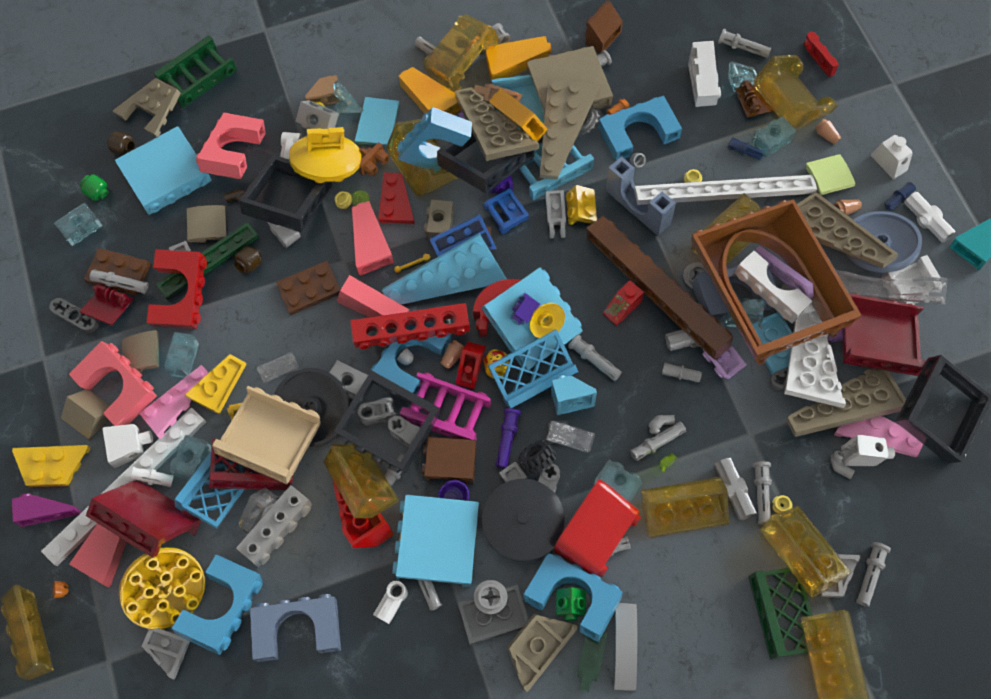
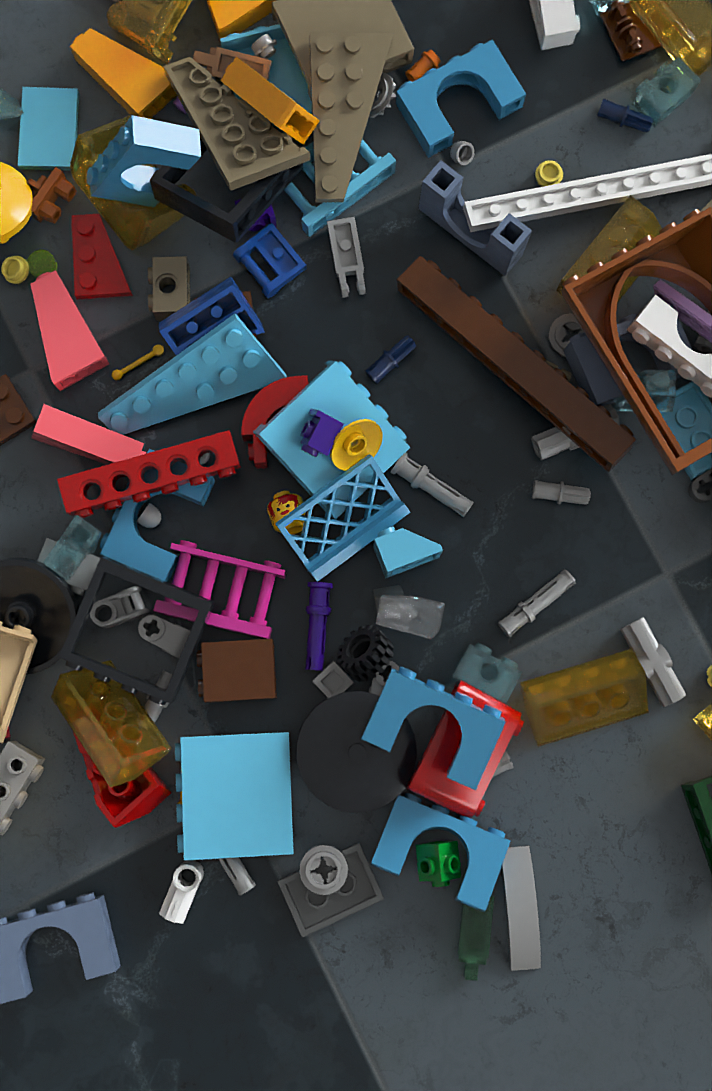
camera: 15 degrees left, 15 degrees up
dark purple hair [438,480,469,501] -> none
nougat cone [440,340,464,369] -> none
red slope [456,342,486,389] -> none
dark tan wing [507,614,579,692] -> none
yellow bracket [566,185,597,225] -> none
red slope [603,280,644,326] -> none
light grey arm [648,415,675,434] -> none
clear neon green tile [659,453,678,472] -> none
lavender bracket [703,346,747,379] -> none
light grey pin [752,461,772,525] -> none
none -> clear light blue slope [43,515,102,580]
none -> light grey plate [251,34,277,59]
none -> dark azure arch [362,666,506,790]
none -> dark blue axle [365,335,416,384]

